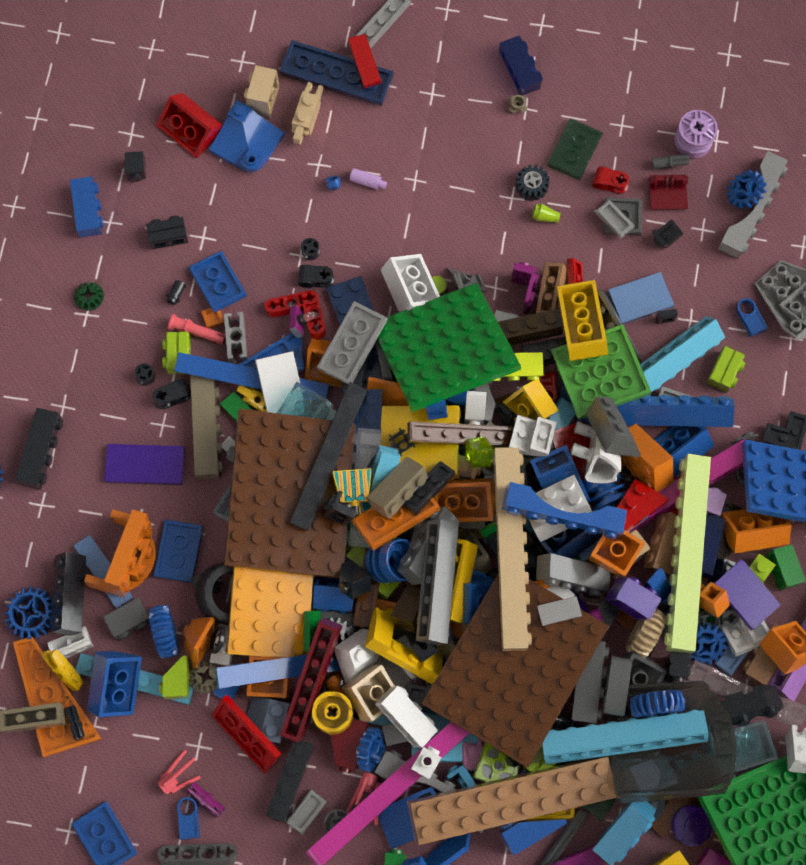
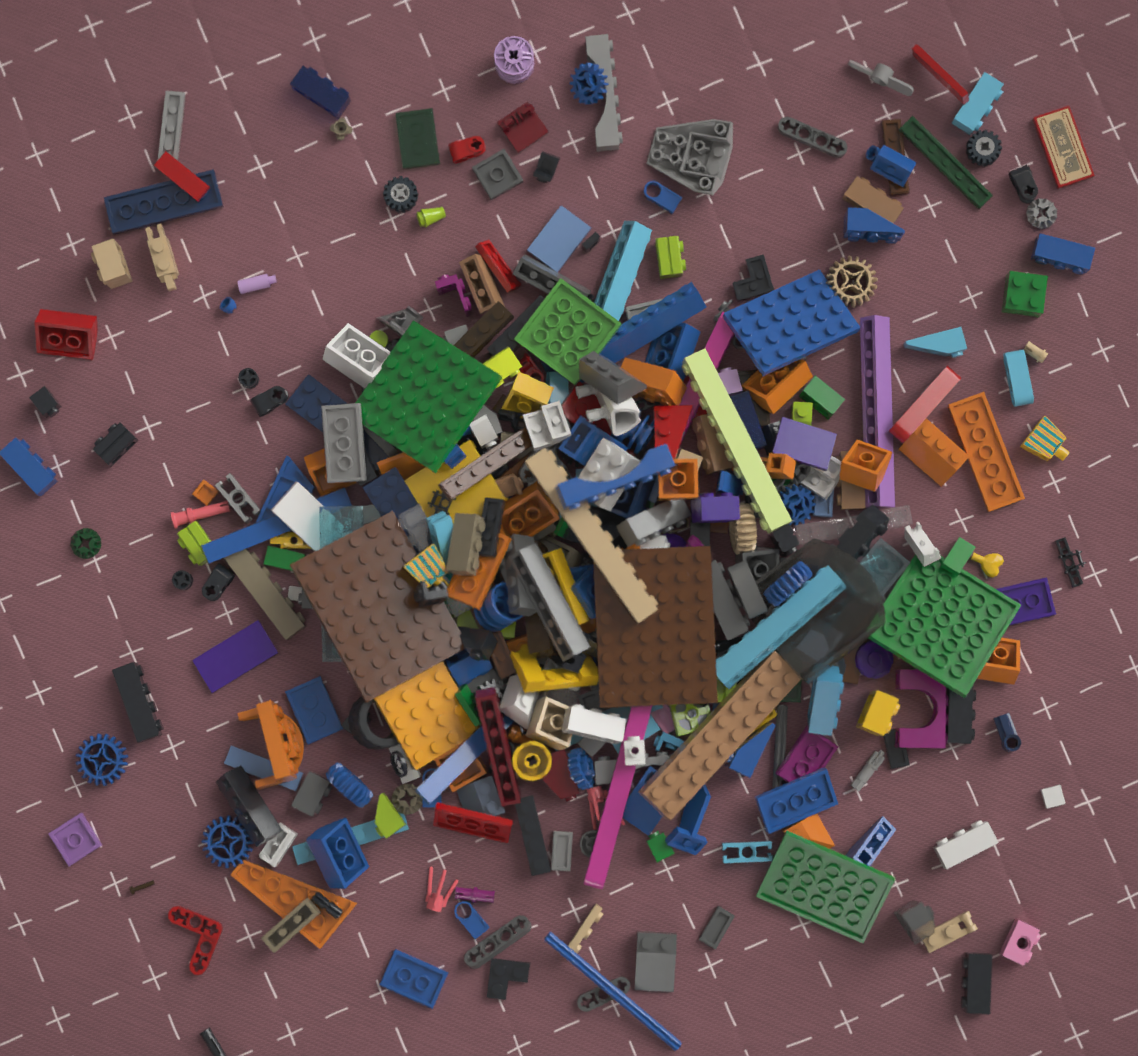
camera: 30 degrees left, 10 degrees up
yellow hinge [42,649,84,691] -> none
black pin [166,280,186,305] -> none
orange slope [182,617,215,669] -> none
blue tile [188,251,247,313] -> none
blue slope [209,100,285,172] -> none
red beam [264,290,326,340] -> none
piece [289,305,315,338] -> none
black tile [289,382,367,532] -> none
clear neon green brick [465,437,494,468] -> none
light grey tile [537,596,582,626] -> none
yellow brick [557,280,608,361] -> none
light grey tile [595,200,635,239] -> none
dark grey axle [652,154,690,170] -> none

